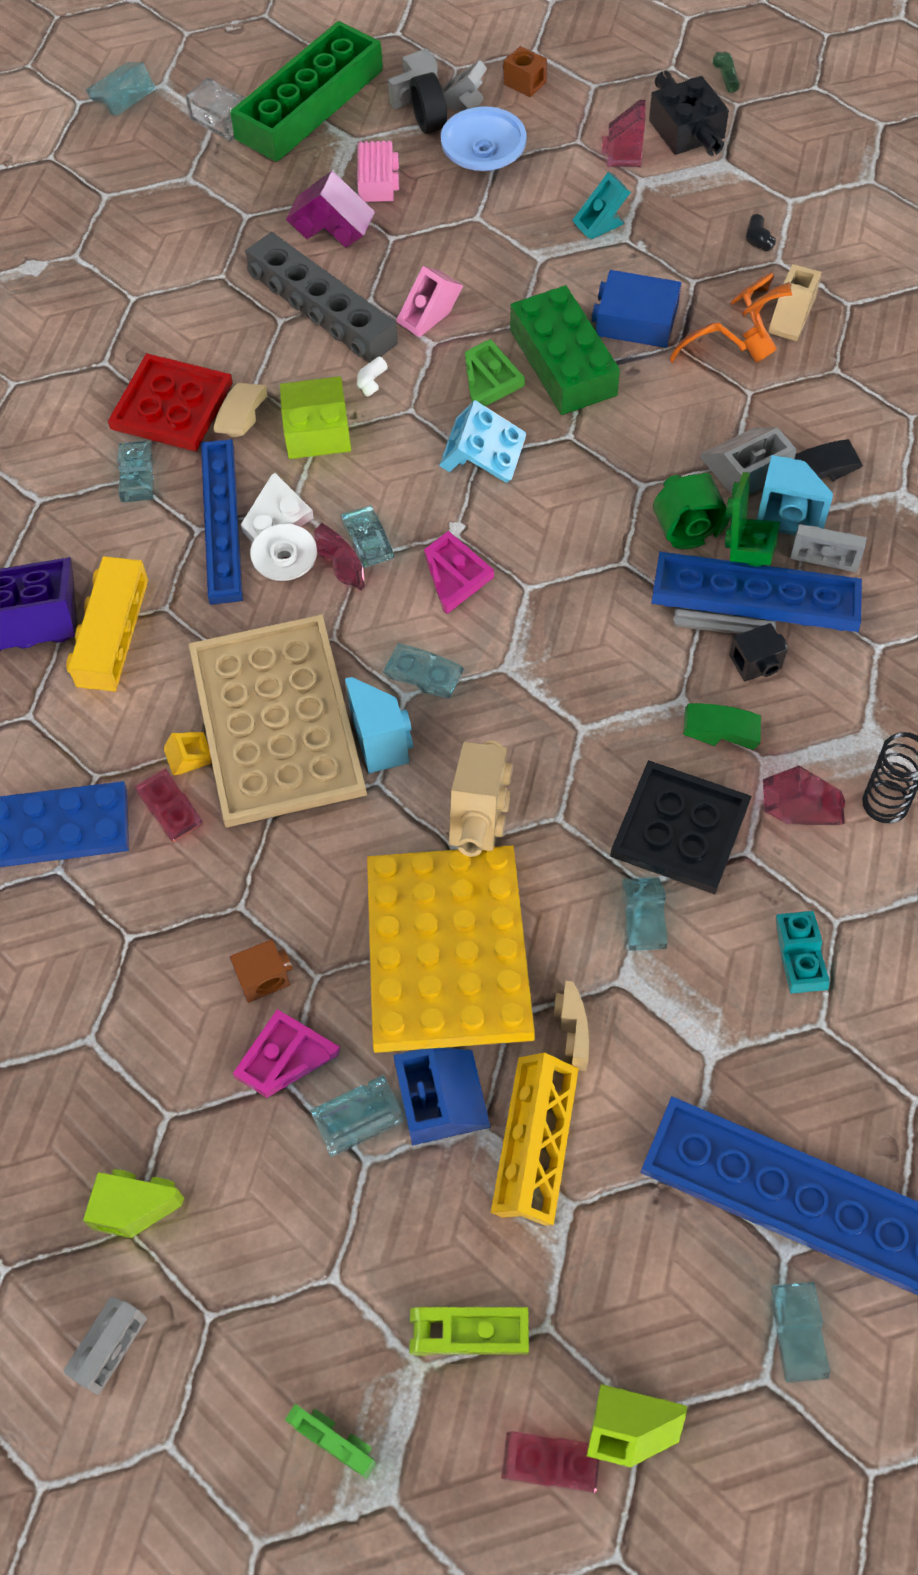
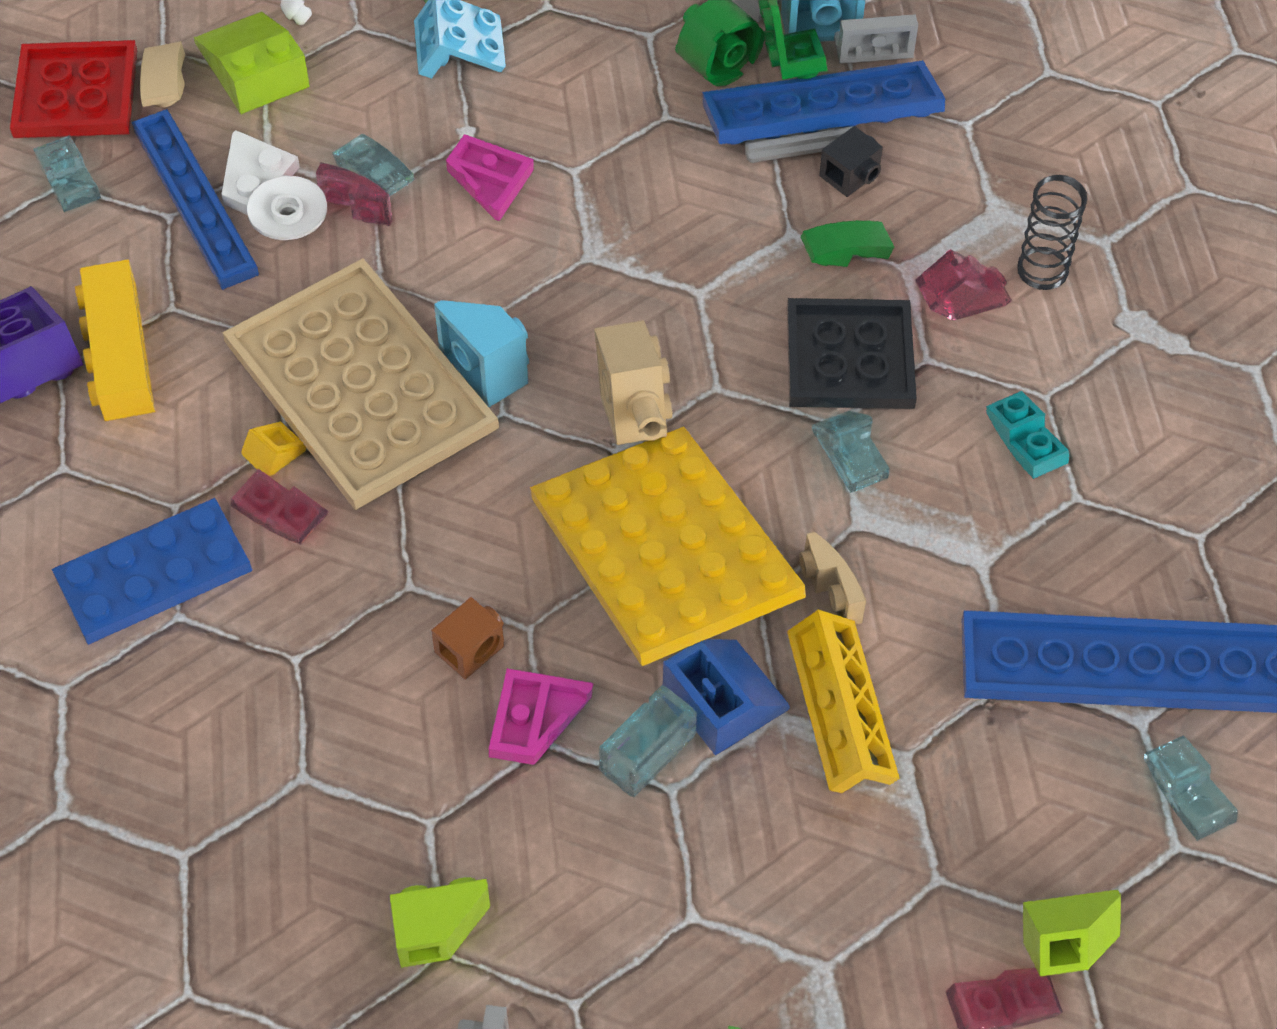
camera: 25 degrees left, 5 degrees down
clear light blue slope [383,643,464,698] -> none
lime plate [409,1307,529,1356] -> none

